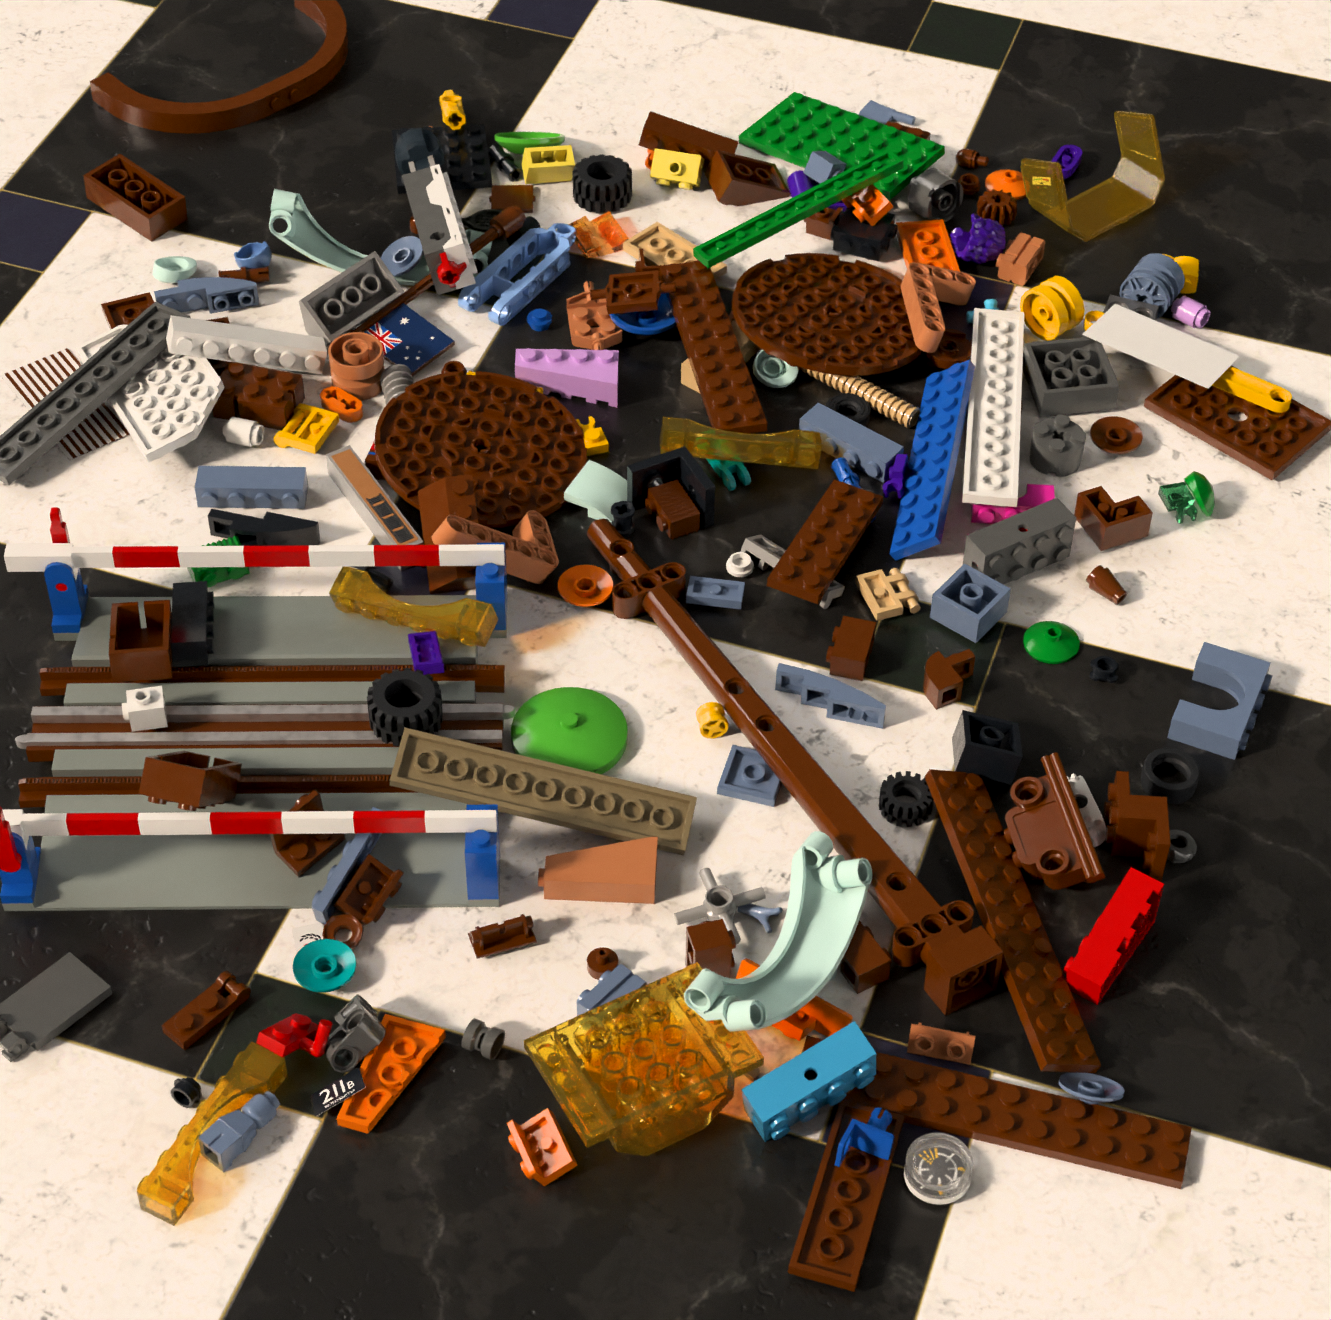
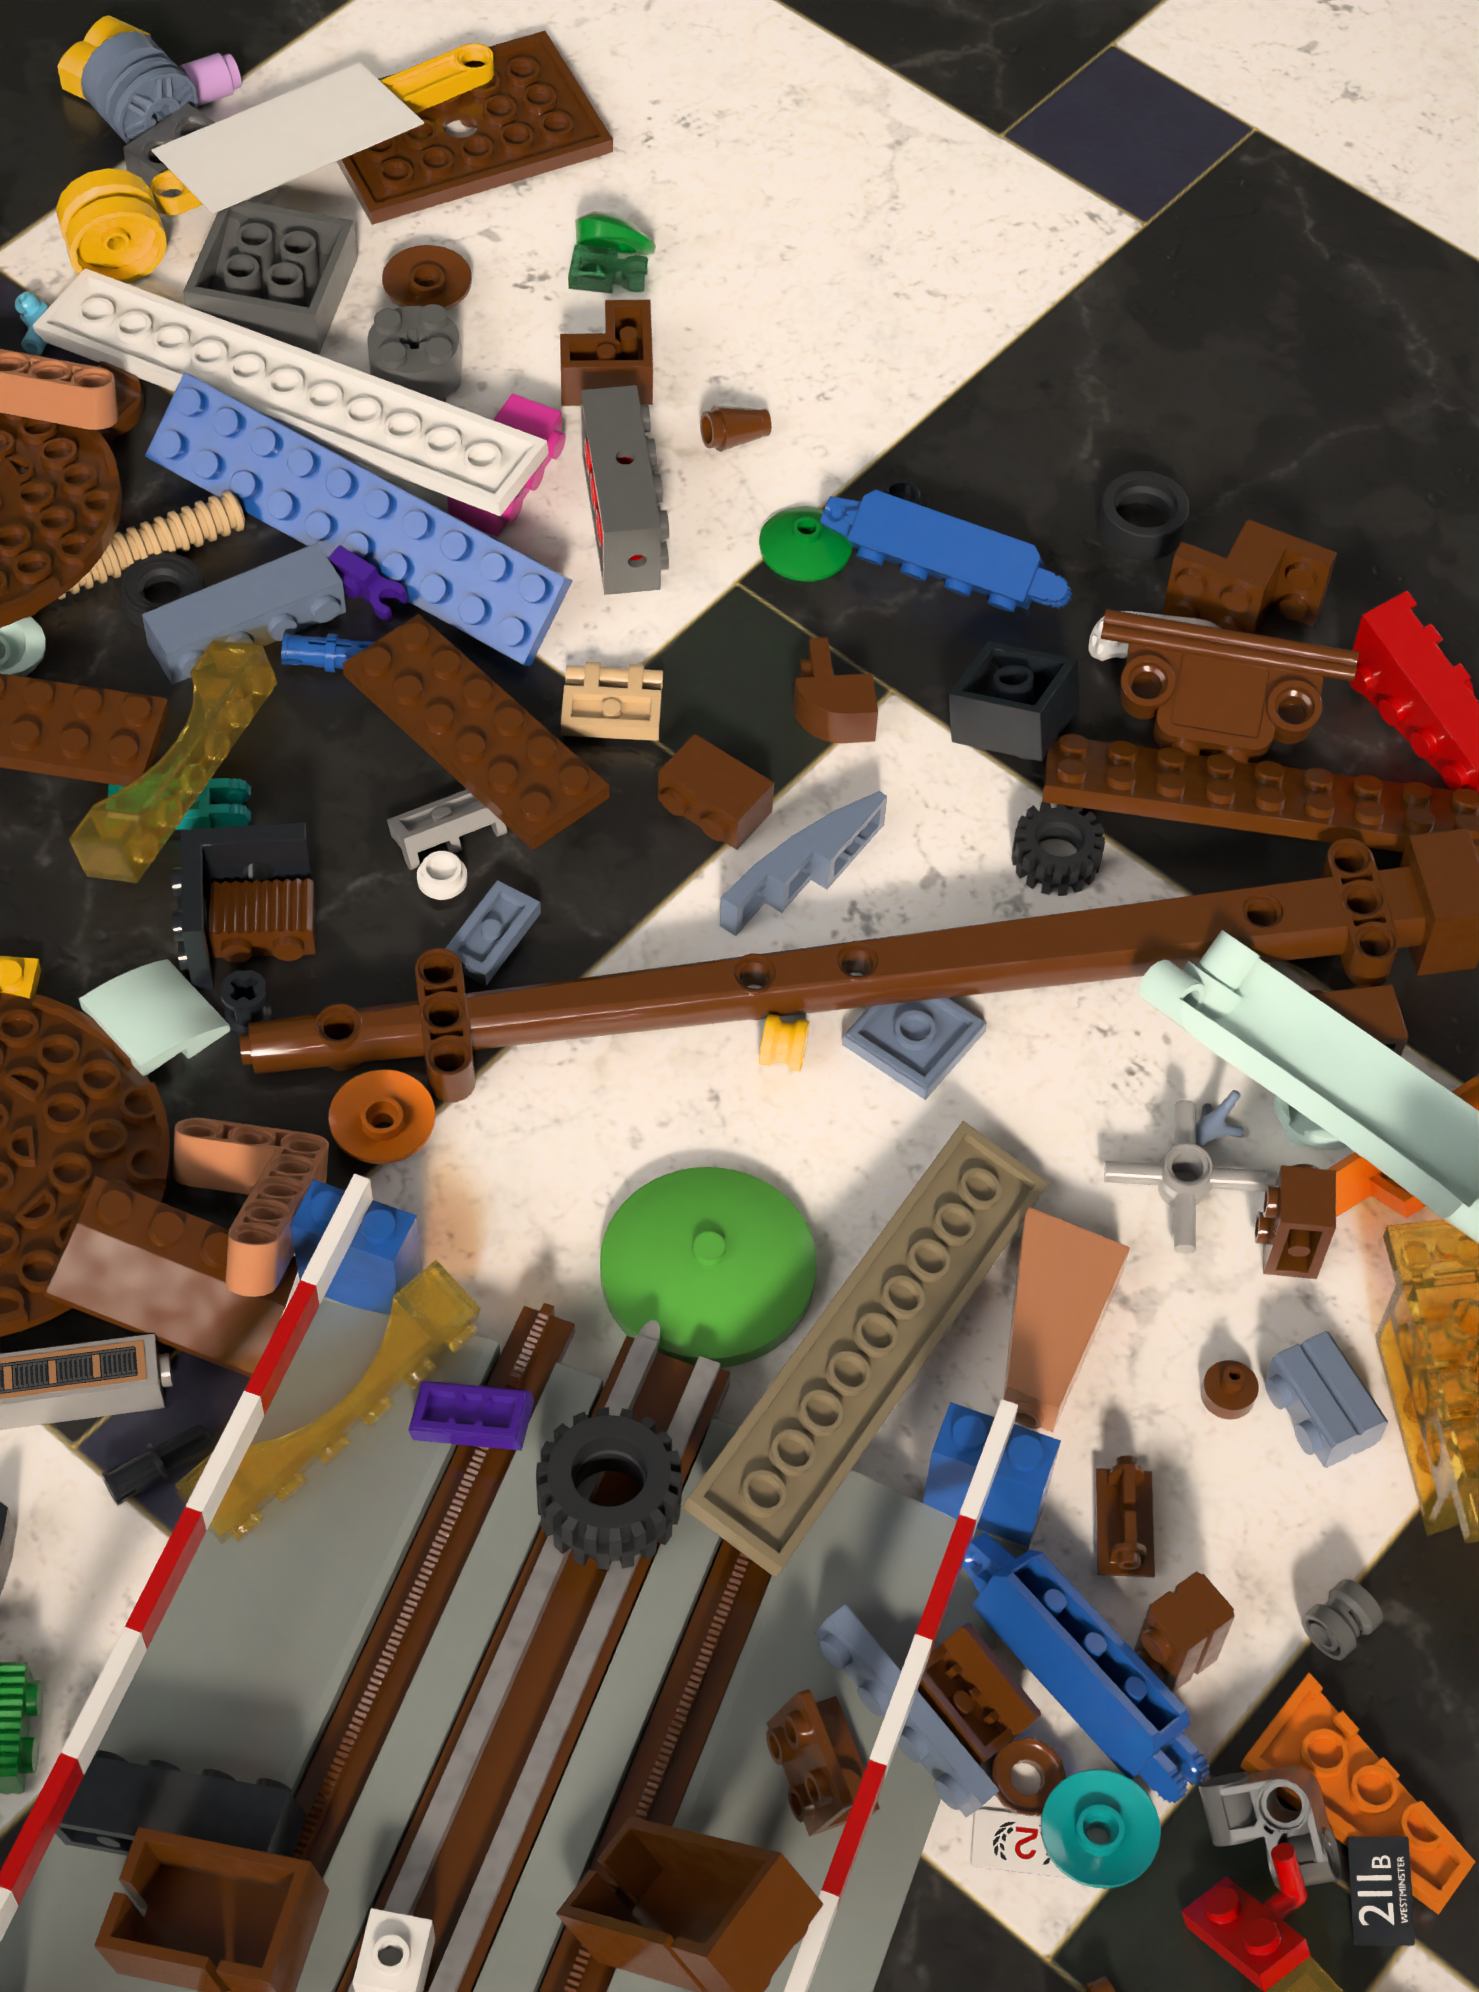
camera: 70 degrees left, 10 degrees up
sand blue brick [930,563,1011,643] -> none
sand blue arch [1167,642,1273,760] -> none
none -> blue hinge [820,490,1073,613]
none -> blue hinge [962,1532,1210,1803]
none -> reddish brown brick [1134,1571,1235,1693]

